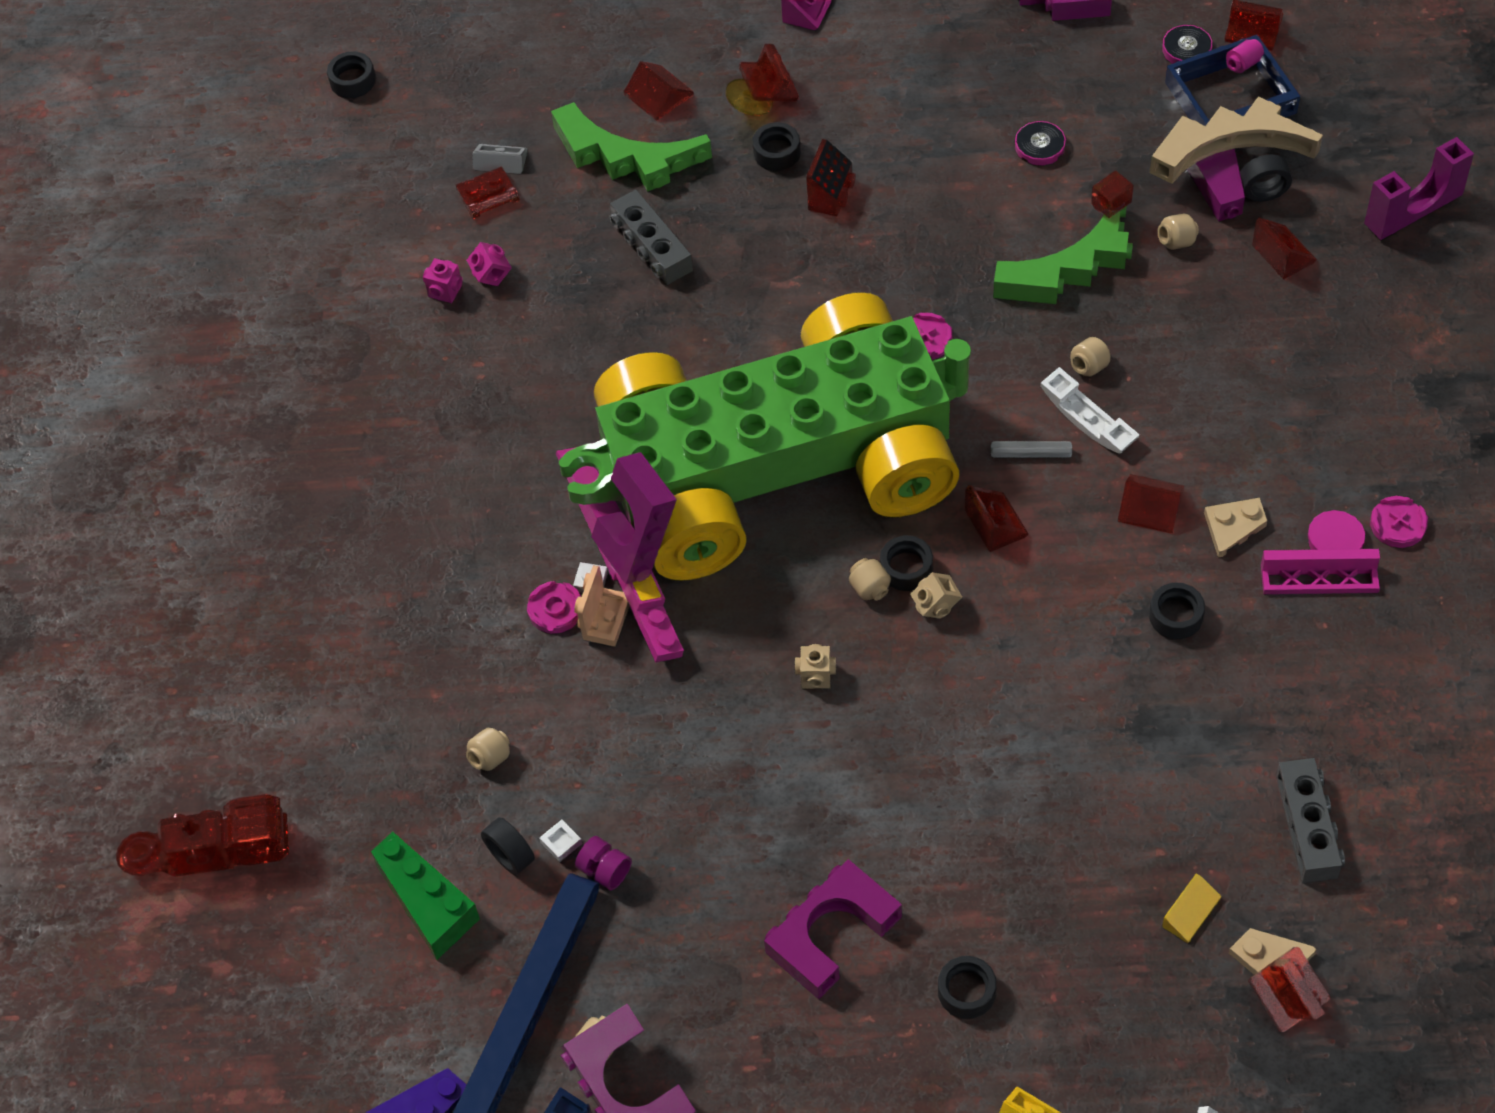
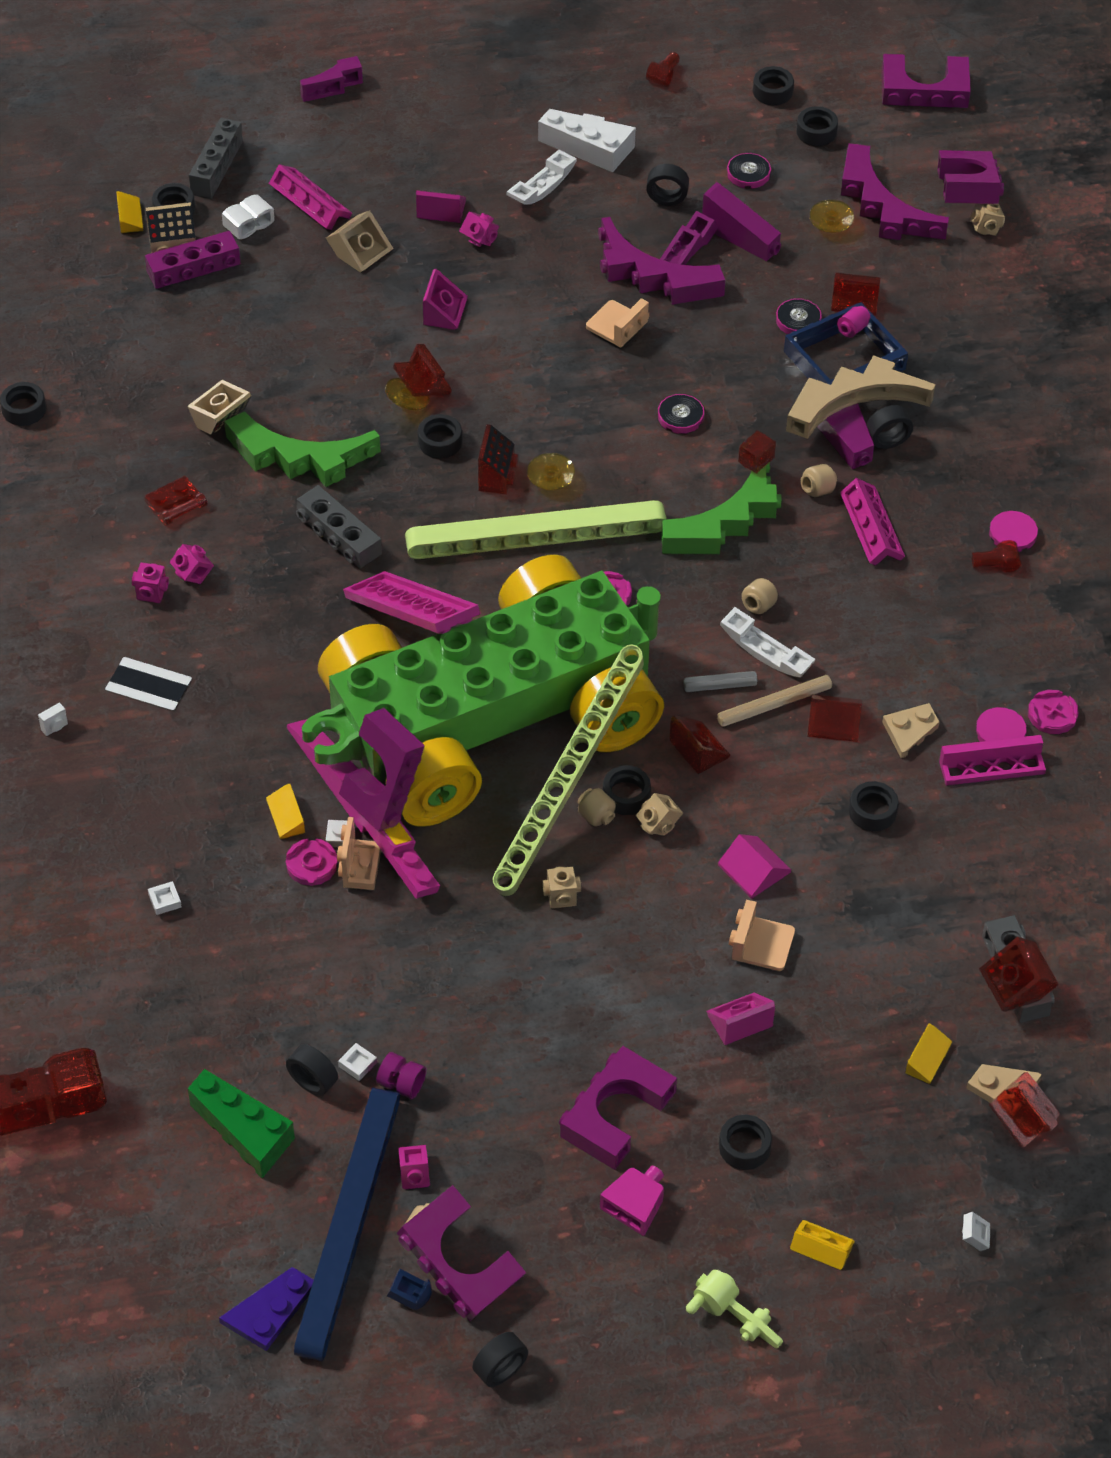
camera: 15 degrees left, 5 degrees down
tan head [466,728,510,771] -> none
light grey slope [473,144,527,174] -> none
clear red slope [624,61,694,121] -> none
clear red slope [1252,217,1317,279] -> none
magenta arch [1364,137,1474,240] -> none
none -> white plate [38,702,68,736]
none -> sticker [105,657,192,710]
none -> white plate [148,881,181,915]
none -> tan slope [188,380,251,434]
none -> yellow slope [266,784,305,839]
none -> dark pink plate [343,571,481,634]
none -> dark pink bracket [398,1145,430,1189]
none -> yellowish green beam [405,501,666,559]
none -> yellowish green beam [493,645,644,896]
none -> clear yellow dish [527,453,575,490]
none -> light nougat bracket [586,298,649,348]
none -> dark pink torso [600,1166,664,1236]
none -> dark pink slope [706,992,775,1045]
none -> tan axle [717,675,832,727]
none -> dark pink slope [718,834,791,899]
none -> light nougat bracket [729,899,795,971]
none -> dark pink fence [840,478,905,565]
none -> clear red pin [971,540,1021,573]
none -> clear red slope [979,936,1059,1012]
none -> dark pink tile [989,511,1038,552]

